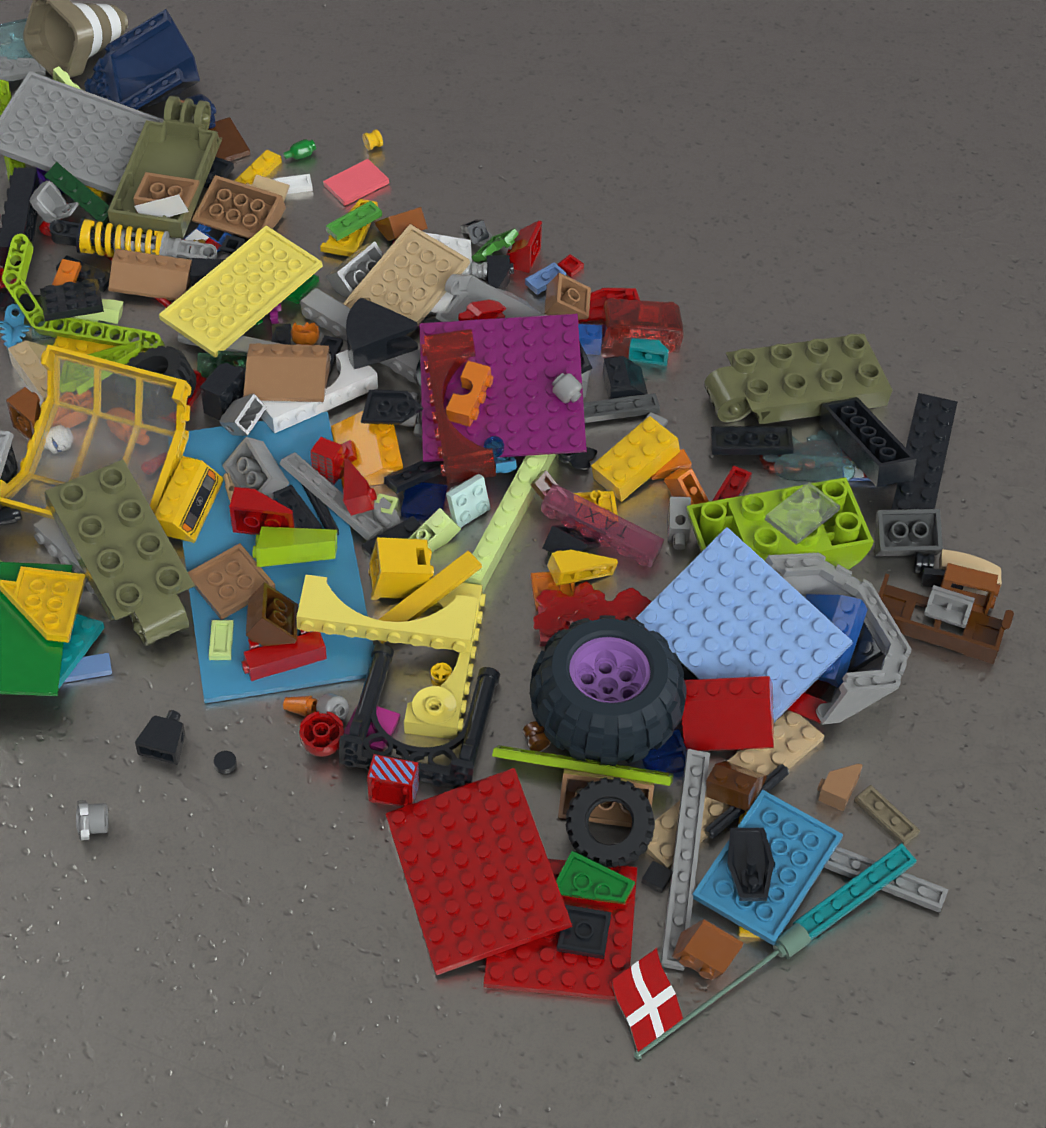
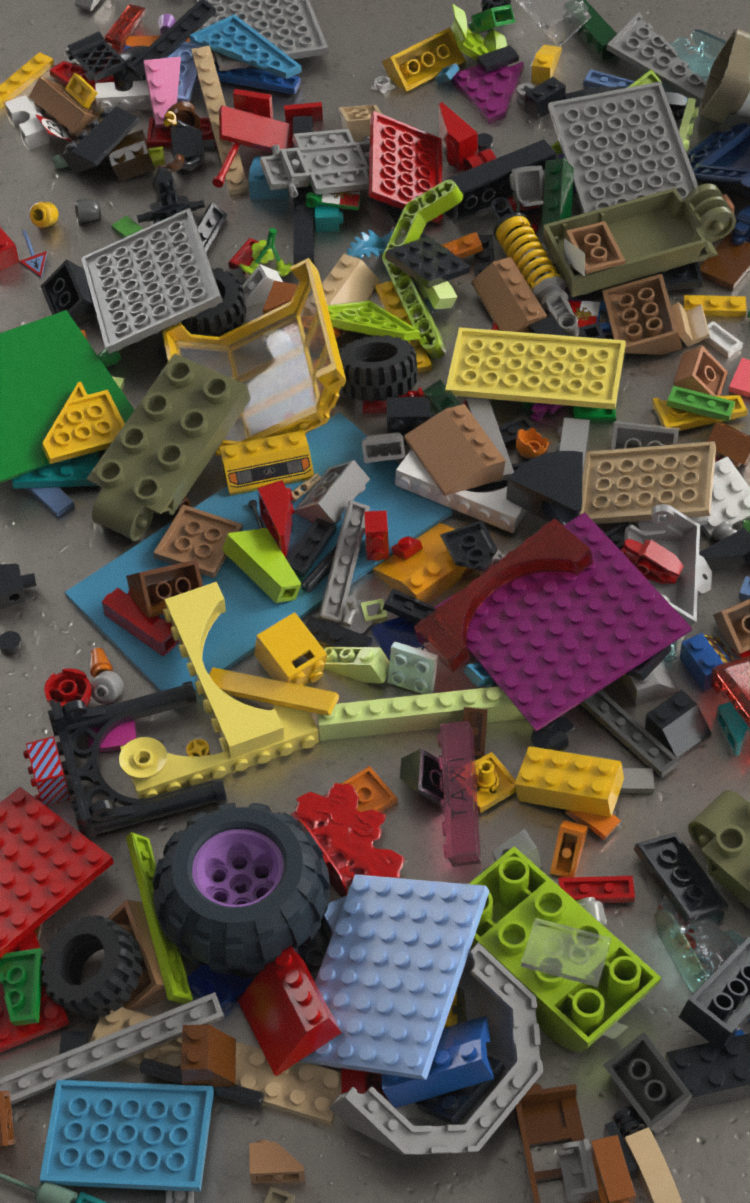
camera: 65 degrees right, 0 degrees up
yellowish green tile [209,620,234,660] -> none
red slope [343,459,377,516] -> none
orange arch [446,361,493,427] -> none
clear blue tile [484,436,505,458] -> none
yellow slope [547,550,618,586] -> none
light grey head [552,373,582,403] -> none
black piece [727,828,774,901] -> none
none -> black hinge [249,500,264,529]
none -> nougat slope [673,345,728,396]

